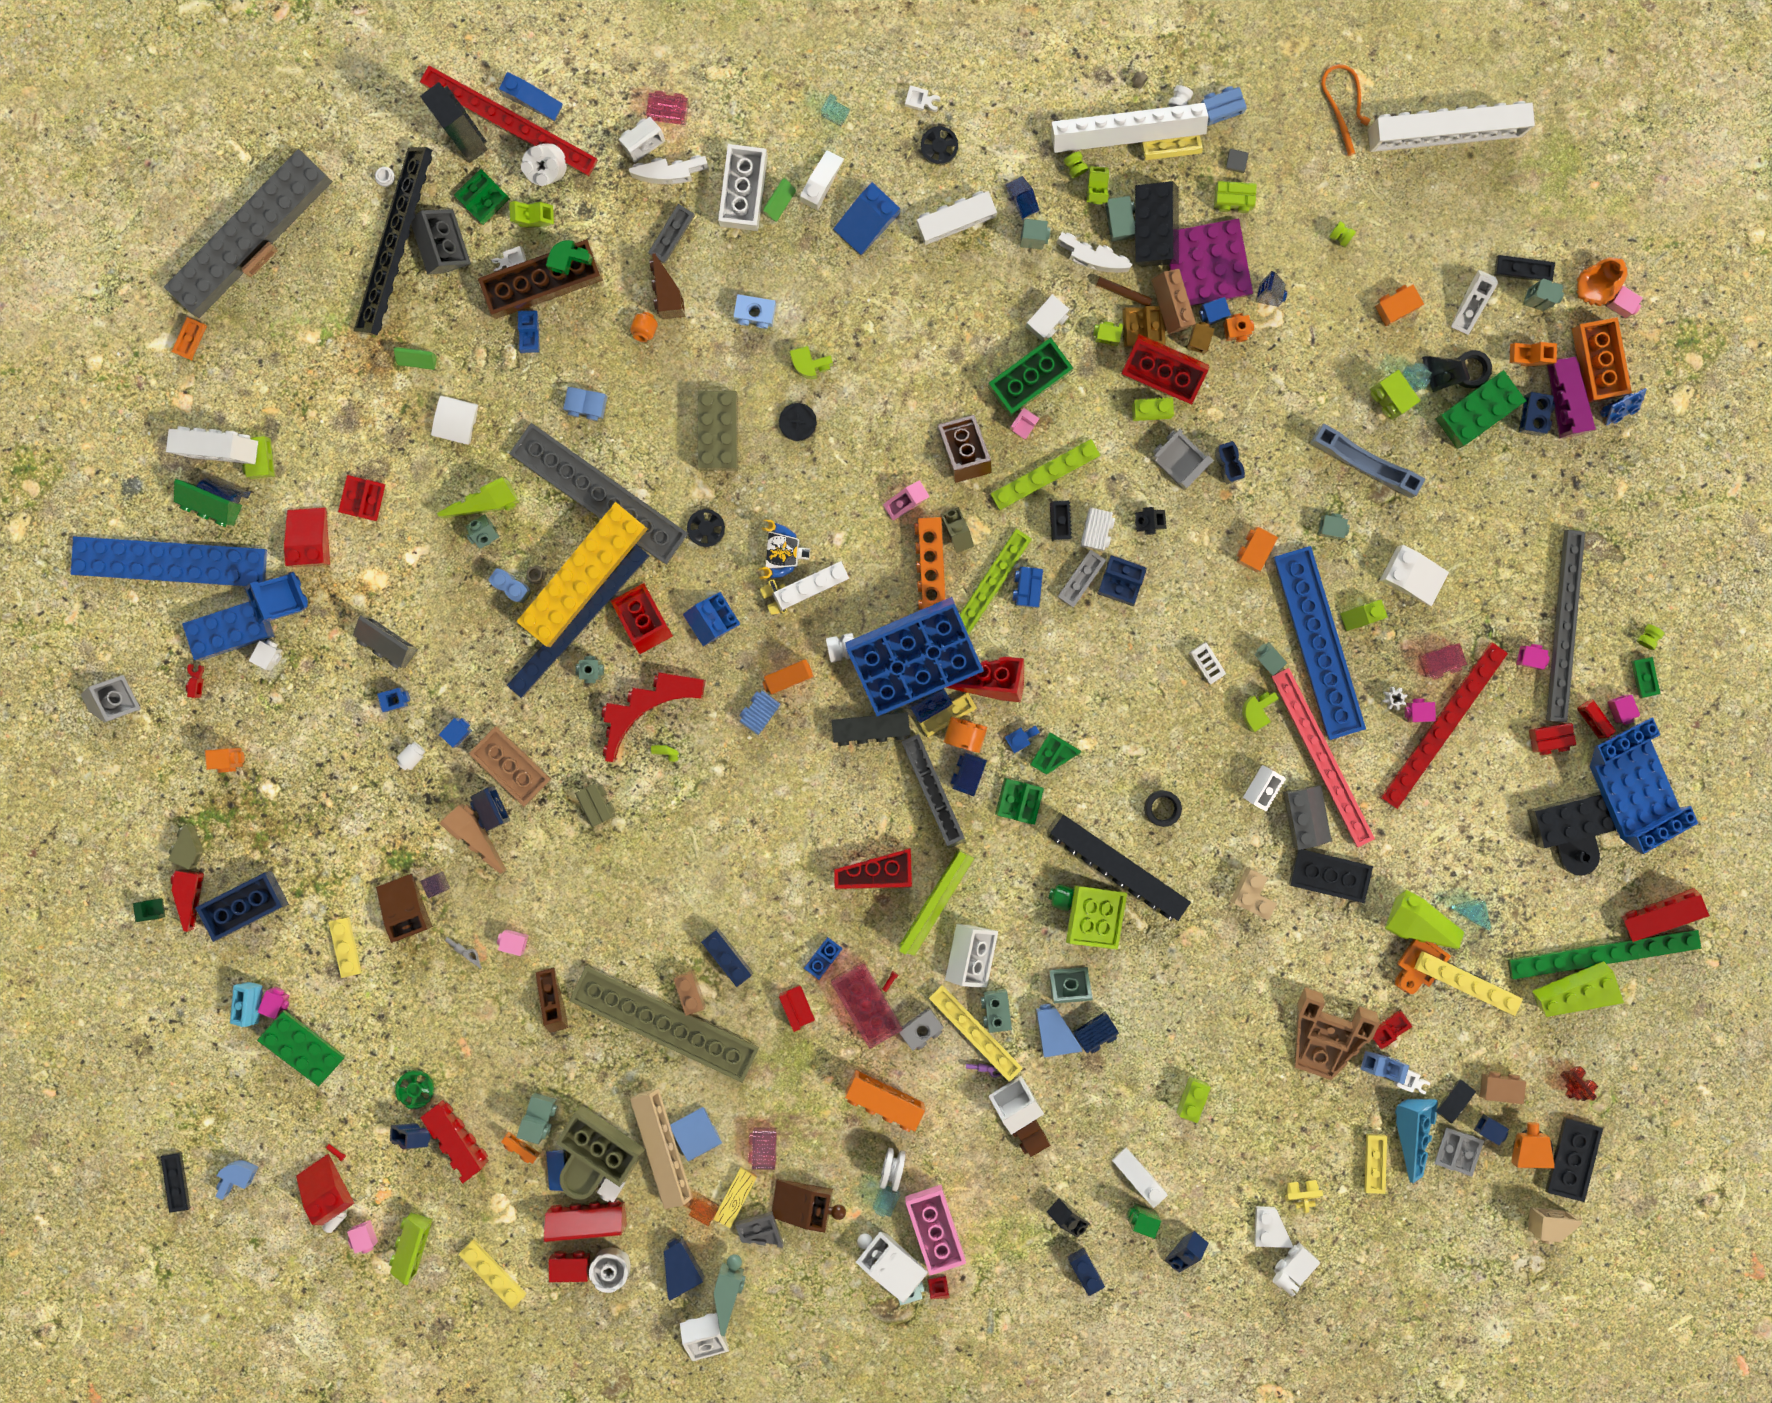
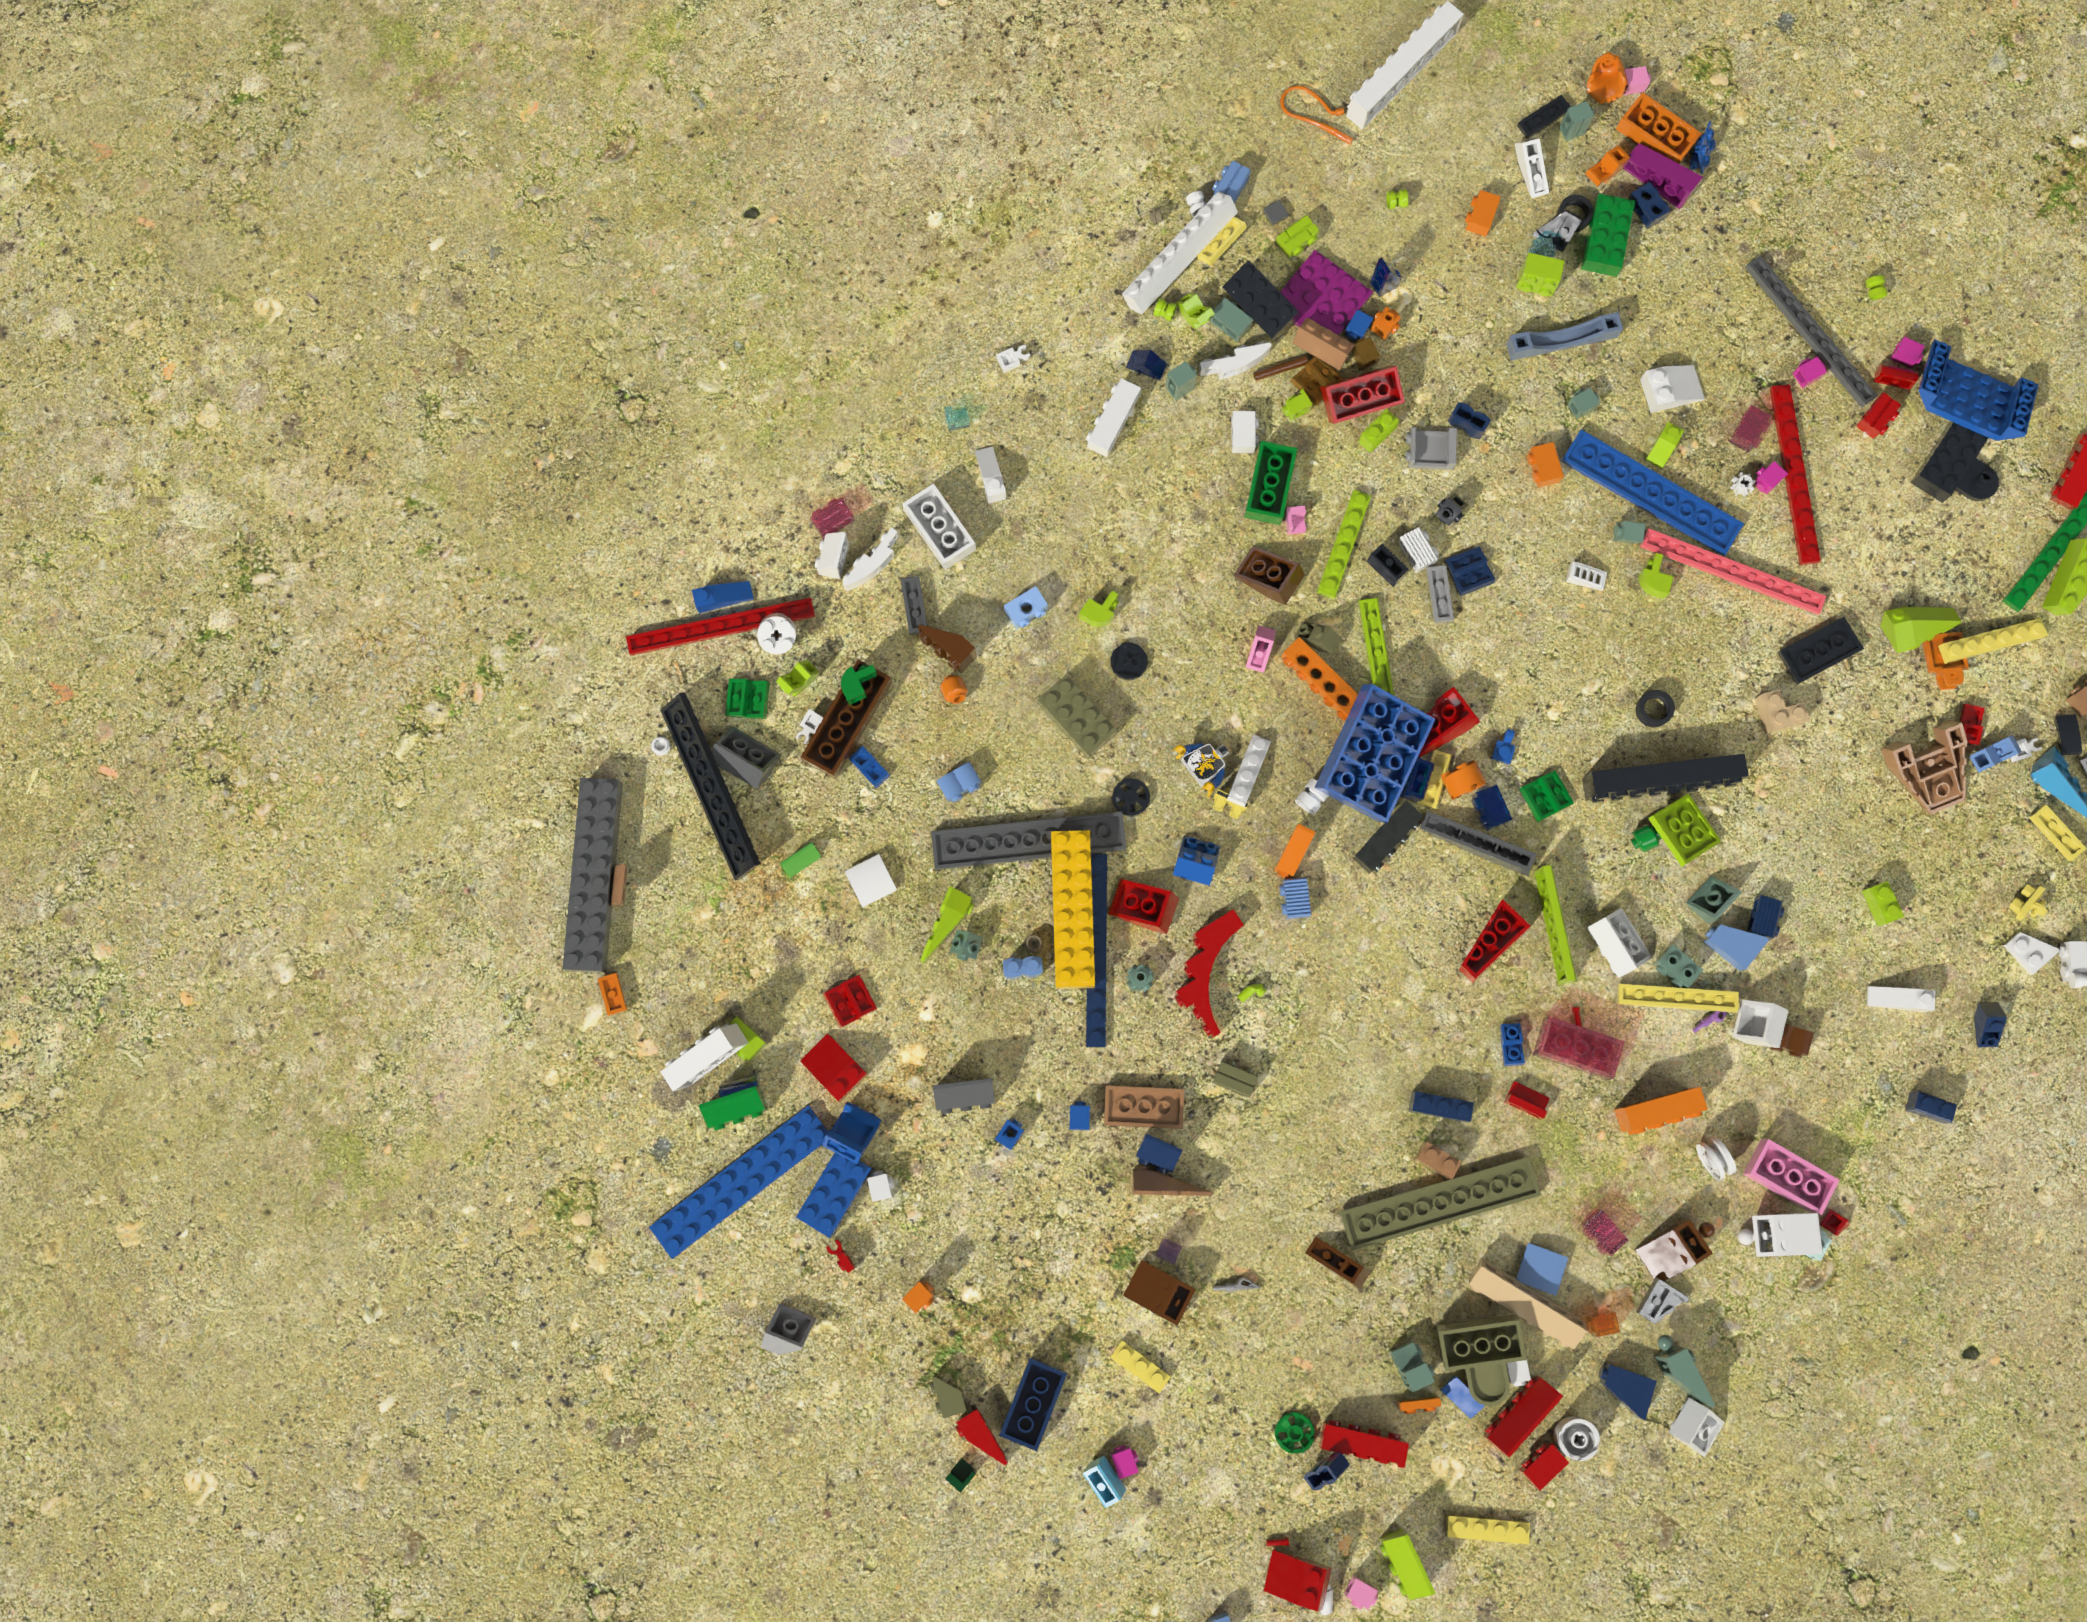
camera: 40 degrees left, 10 degrees down
green plate [257,1010,345,1087] -> none
white brick [397,742,426,770] -> none
black brick [420,82,488,163] -> none
bright pink brick [497,929,529,956] -> none
light yellow tile [713,1167,757,1228] -> none
bright green slope [763,178,796,222] -> none
blue slope [833,182,900,255] -> none
clear light blue brick [873,1185,900,1217] -> none
light grey brick [899,1007,944,1051] -> none
black piece [921,126,959,166] -> none
blue brick [1012,567,1043,608] -> none
green wing [1030,732,1081,775] -> none
black slope [1047,1198,1090,1238] -> none
green brick [1127,1203,1161,1239] -> none
white brick [1243,765,1286,811] -> none
dark grey slope [1283,785,1332,850] -> none
clear light blue slope [1451,899,1491,930] -> none
green plate [1631,657,1661,698] -> none

